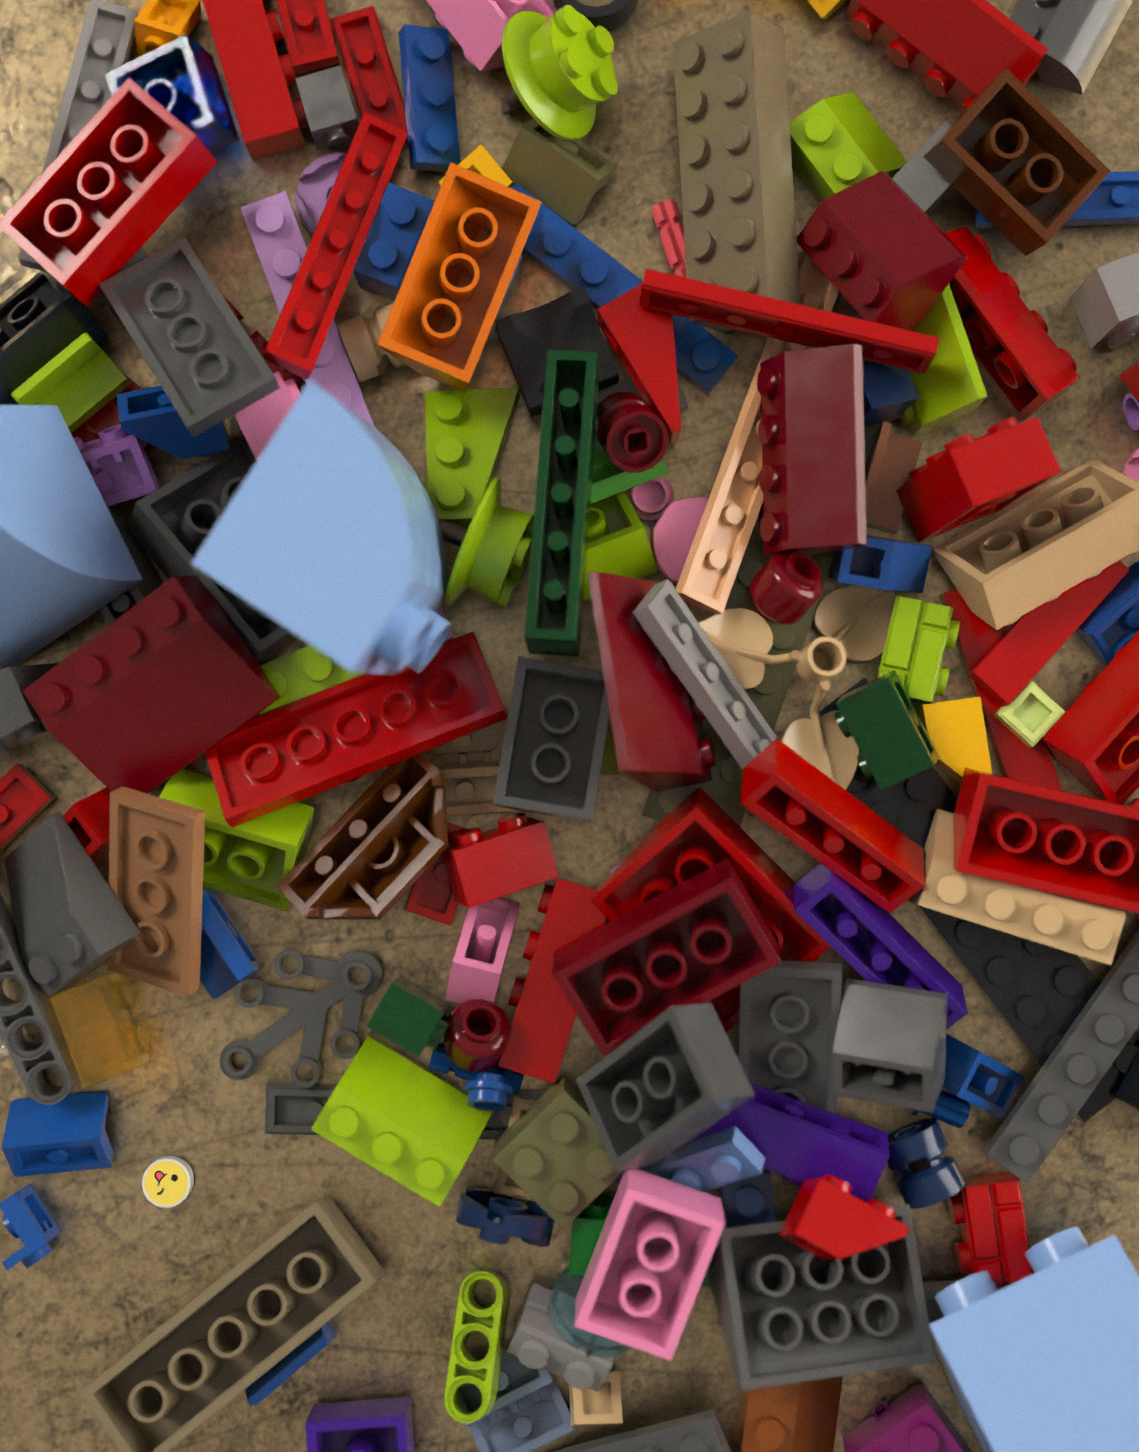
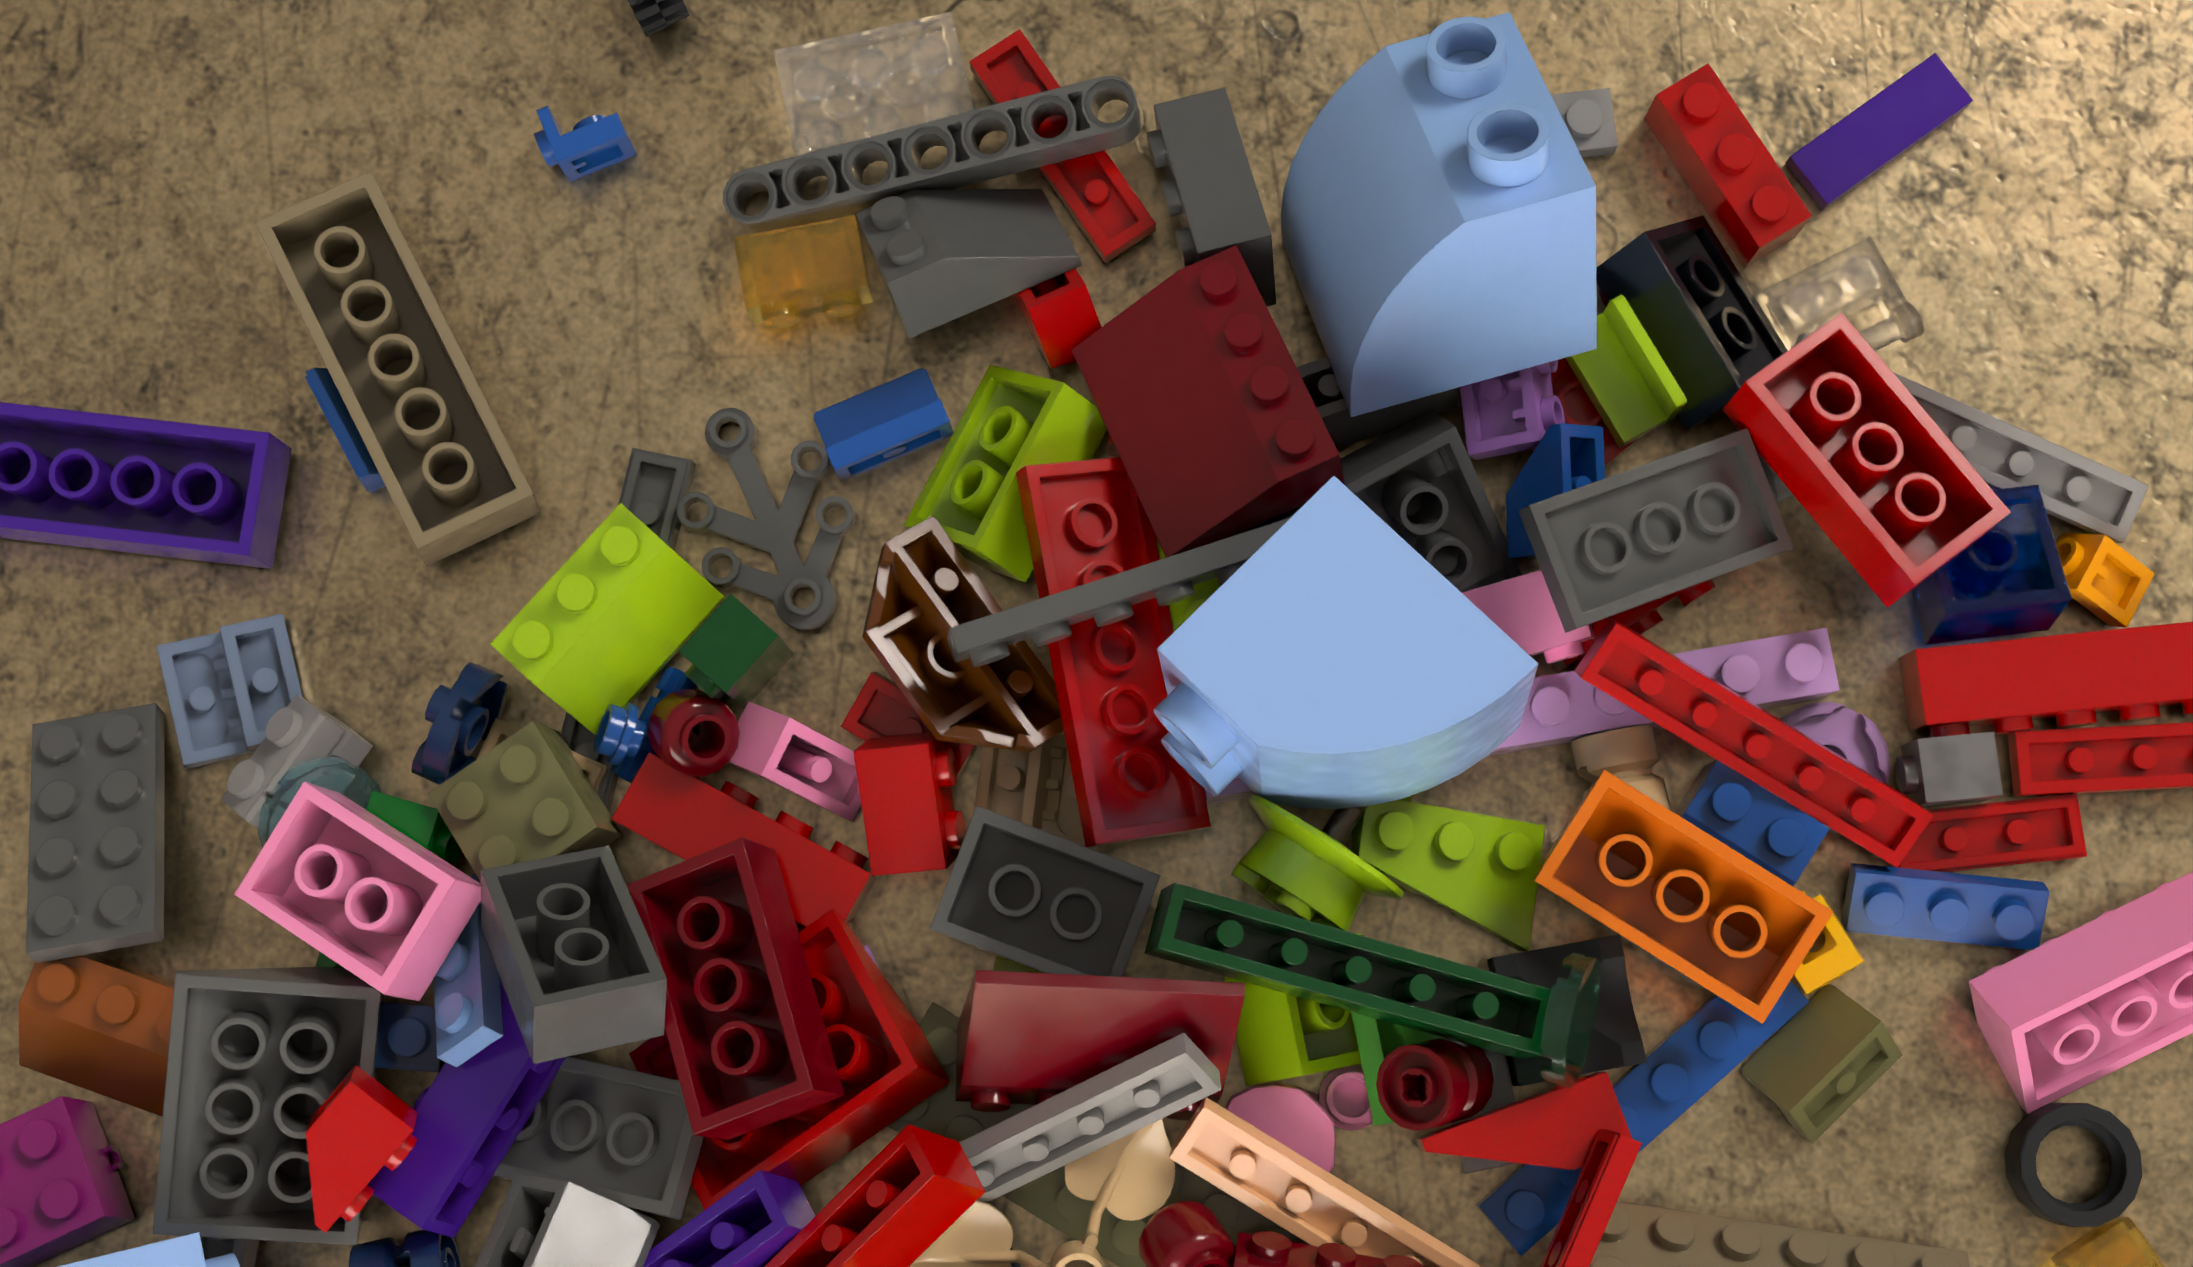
camera: 105 degrees right, 5 degrees down
blue panel [1,1091,114,1177] -> none
medium nougat plate [108,786,205,997] -> none
light yellow tile [142,1156,194,1208] -> none
lime beam [444,1271,510,1423] -> none
lime piece [501,5,618,141] -> none
tan plate [569,1371,623,1428] -> none
coral axle [652,199,686,278] -> none
none -> dark grey plate [947,518,1290,667]
none -> clear green tile [1540,953,1600,1089]

